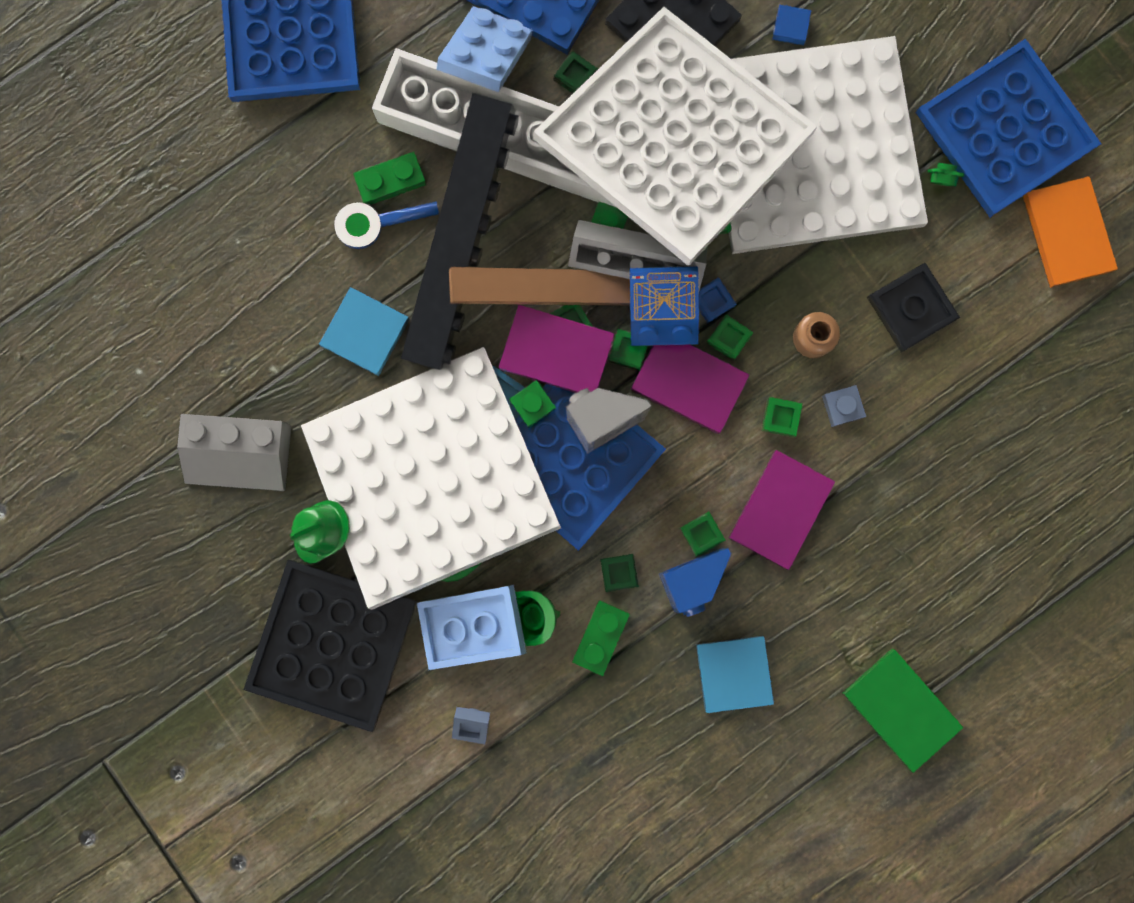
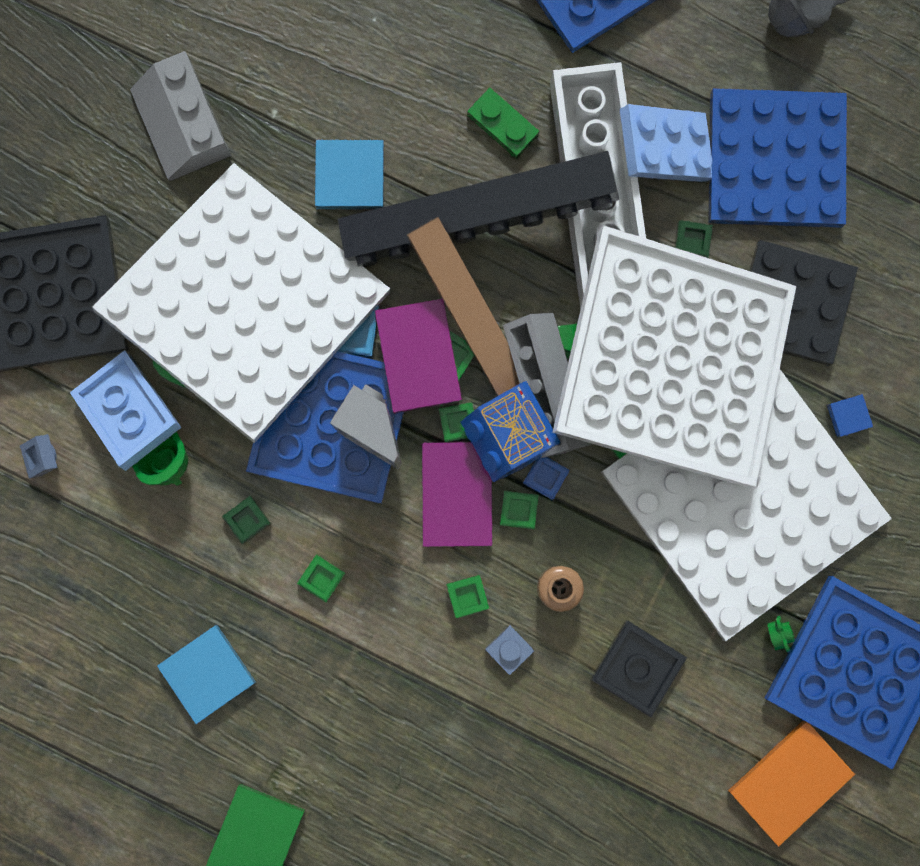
camera: 55 degrees right, 0 degrees up
green piece [290,500,350,564] -> none
piece [335,202,439,249] -> none
green plate [509,380,556,428] -> none
green plate [572,600,630,676] -> none
blue slope [659,548,731,617] -> none
magenta tile [728,450,835,570] -> none

